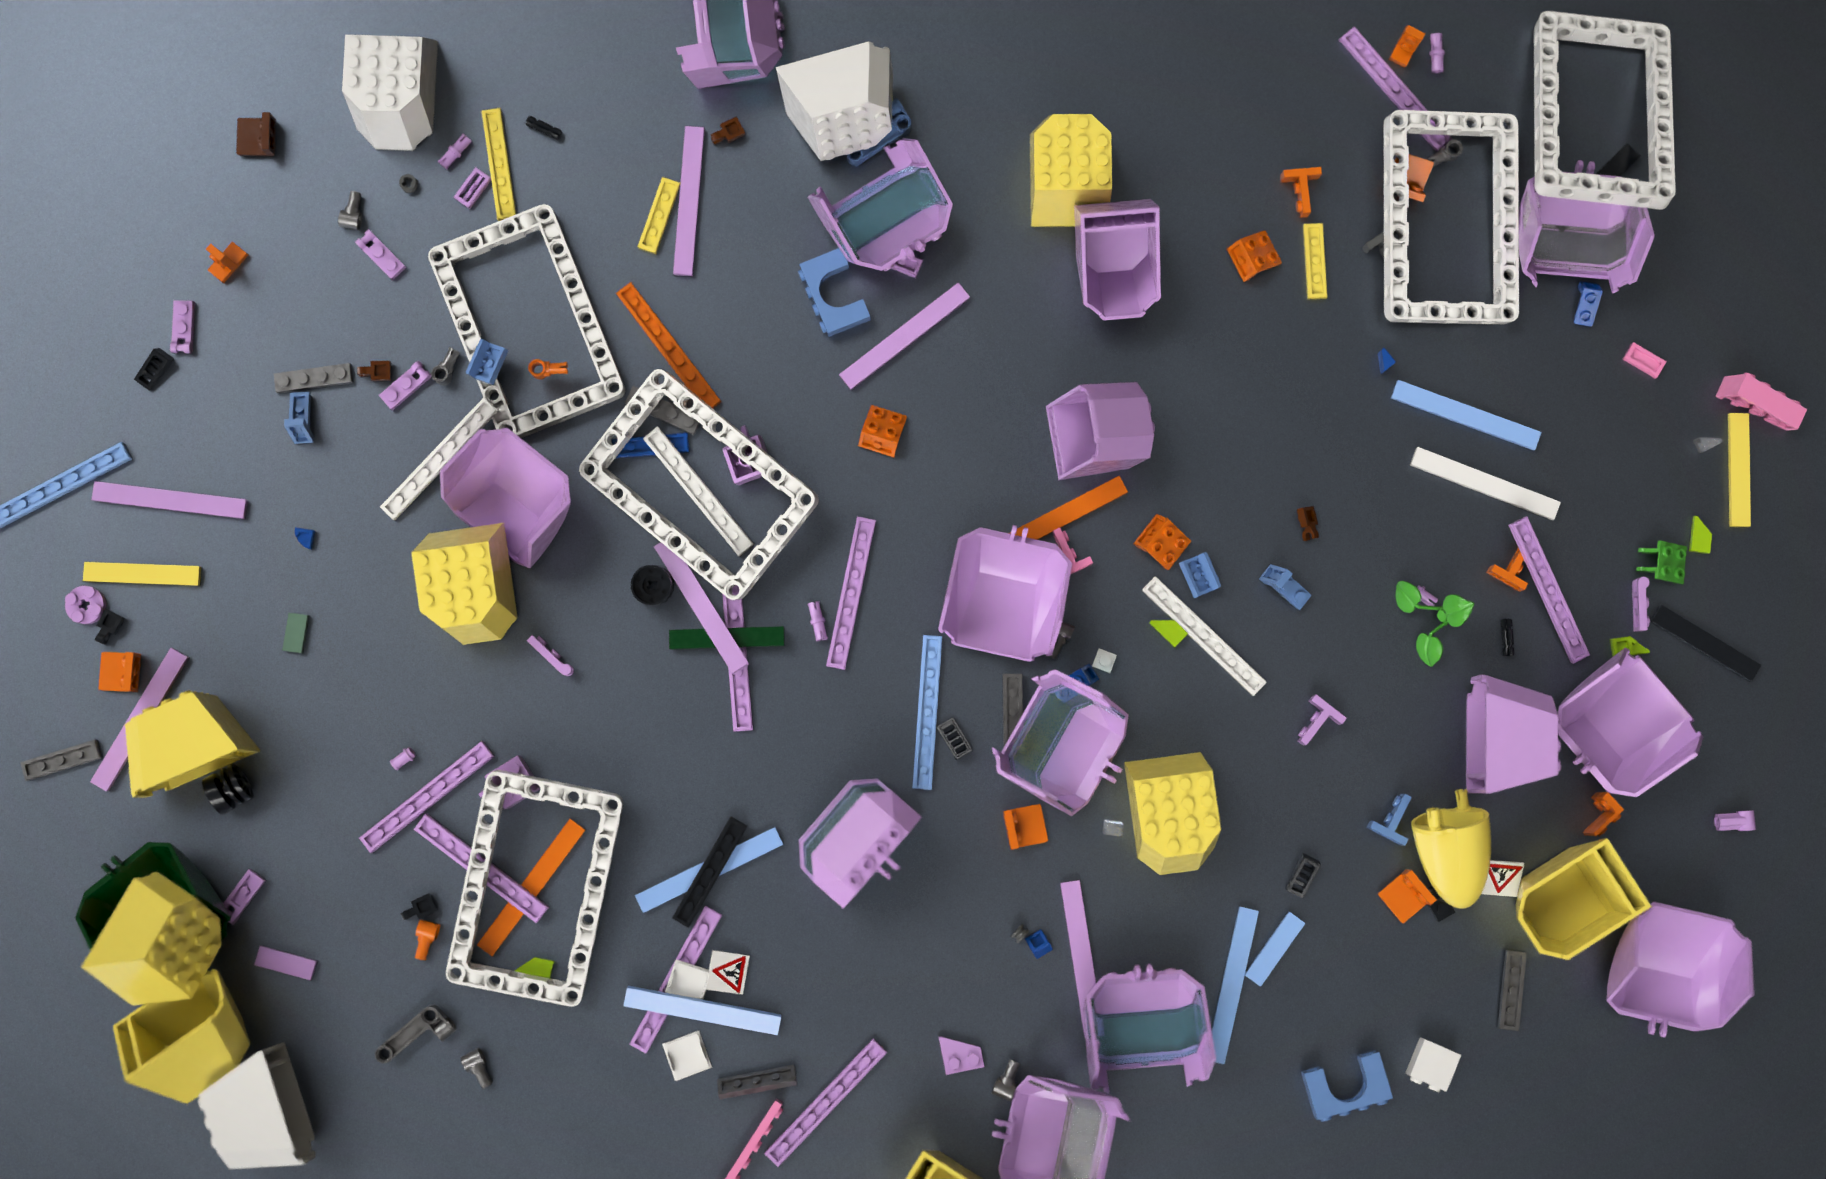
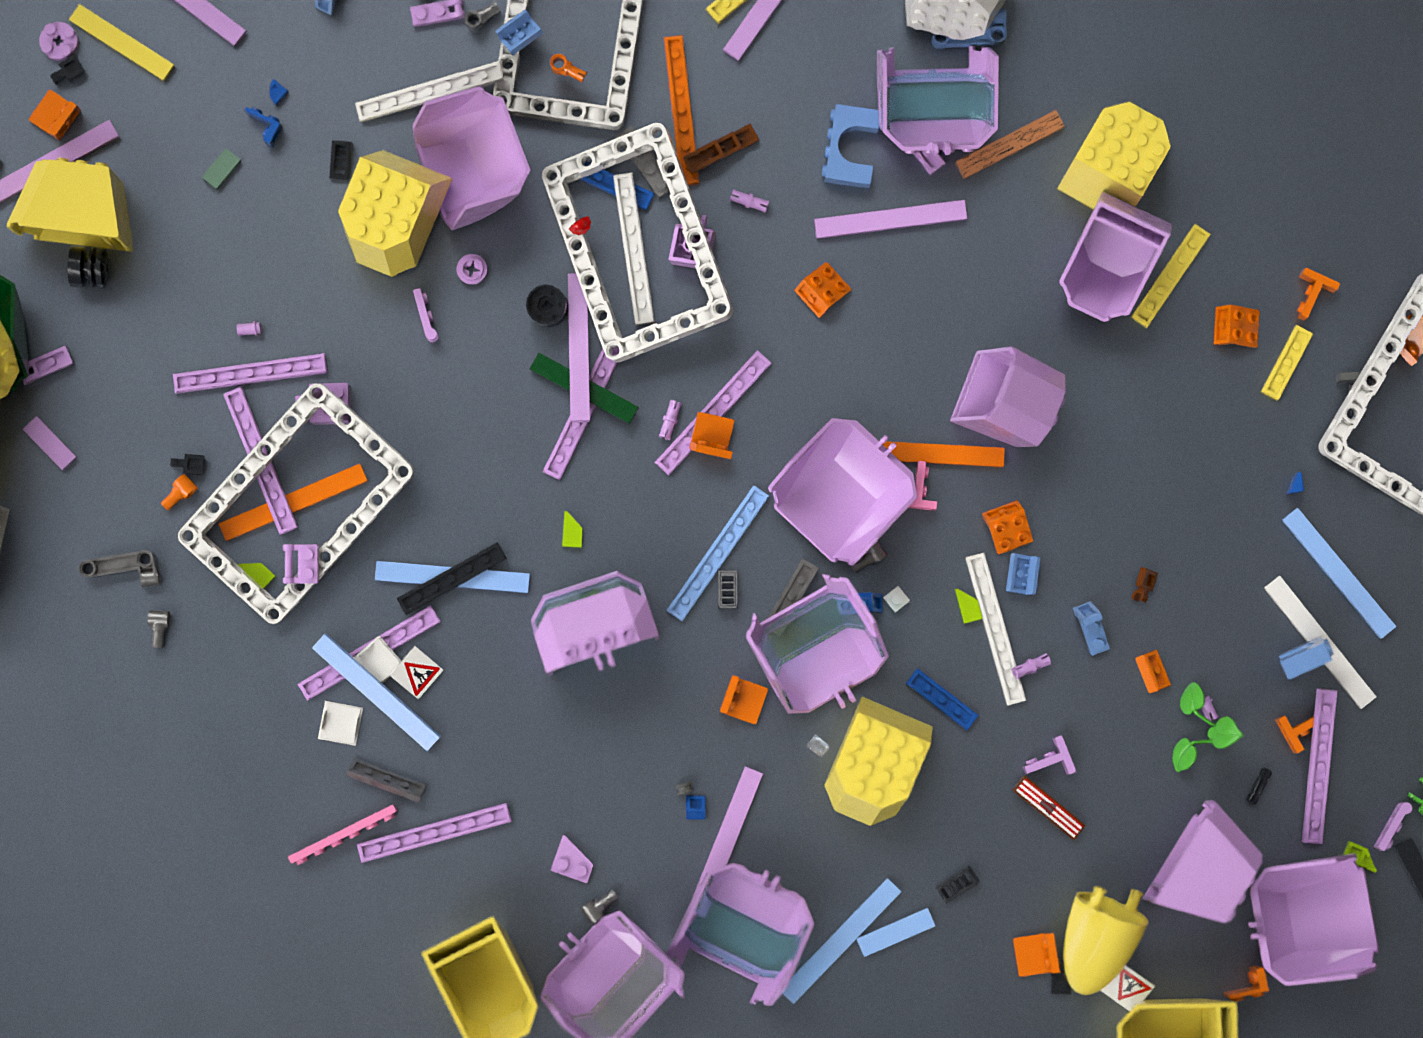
camera: 30 degrees right, 0 degrees up
medium blue bracket [1366,793,1412,846] -> none
none -> blue bracket [245,107,282,147]
none -> lavender plate [283,544,319,584]
none -> black slope [329,140,352,180]
none -> lavender gear [457,254,487,284]
none -> lime tile [562,511,583,548]
none -> red piece [569,216,591,235]
none -> reddish brown slope [683,123,760,174]
none -> orange bracket [689,412,734,459]
none -> lavender pin [729,189,769,213]
none -> blue tile [905,668,979,731]
none -> nougat tile [955,110,1065,179]
none -> lavender pin [1011,653,1051,679]
none -> slope [1012,775,1086,840]
none -> light yellow tile [1131,224,1211,328]
none -> orange slope [1135,650,1171,693]
none -> medium blue arch [1279,636,1334,679]

